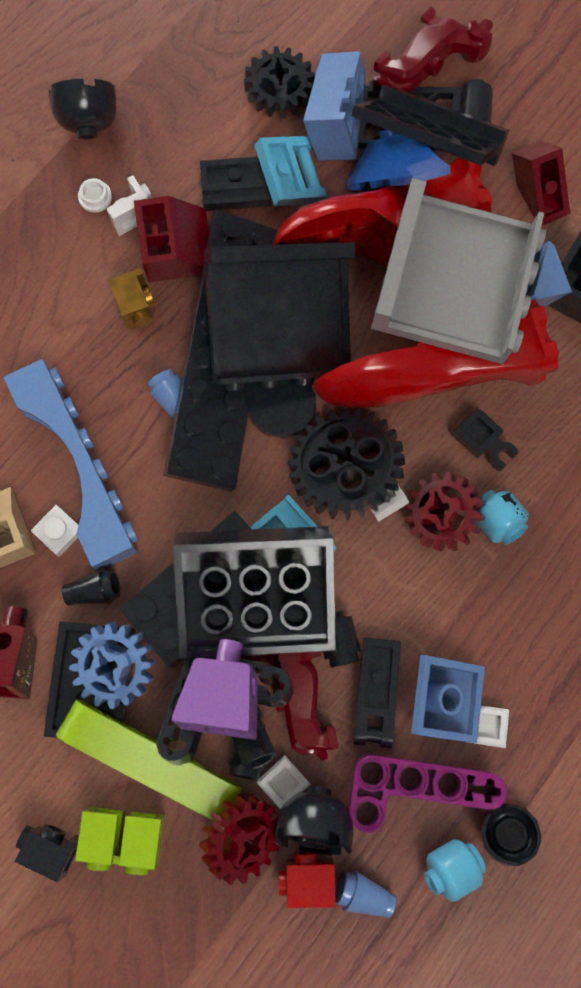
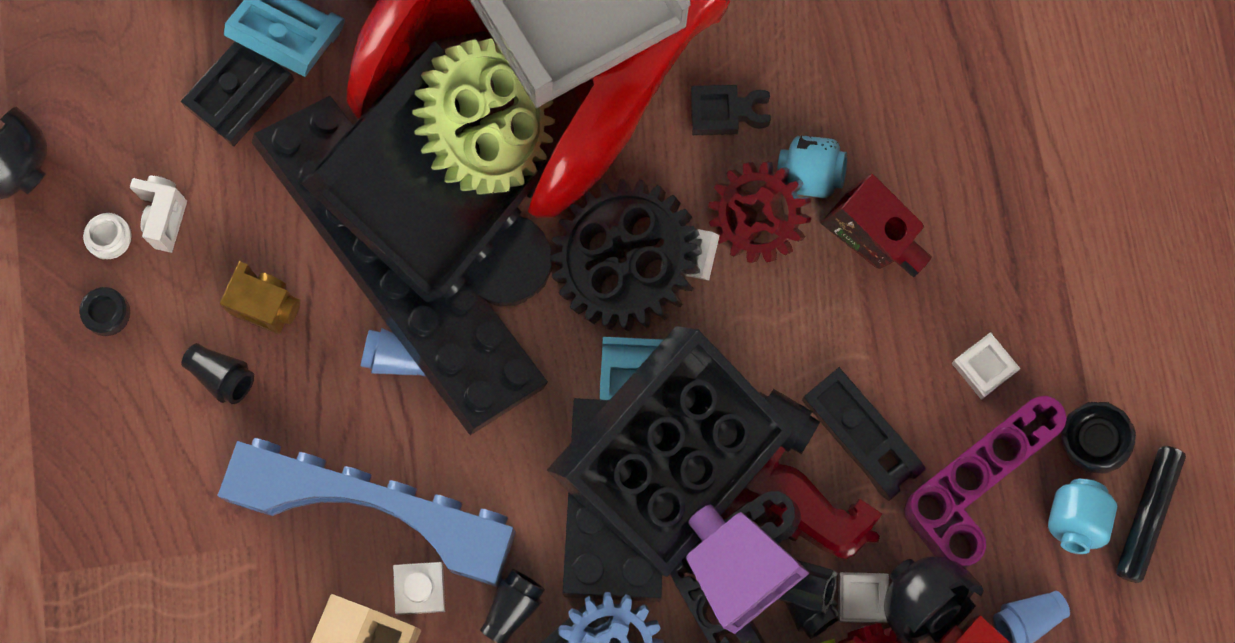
camera: 45 degrees left, 0 degrees up
dark red slope [134,196,209,283] -> none
medium blue slope [411,655,485,743] -> none
none -> black tile [79,287,130,336]
none -> black cone [181,343,254,404]
none -> yellowish green gear [412,39,555,194]
none -> dark red torso [820,173,932,277]
none -> black axle [1116,445,1186,583]

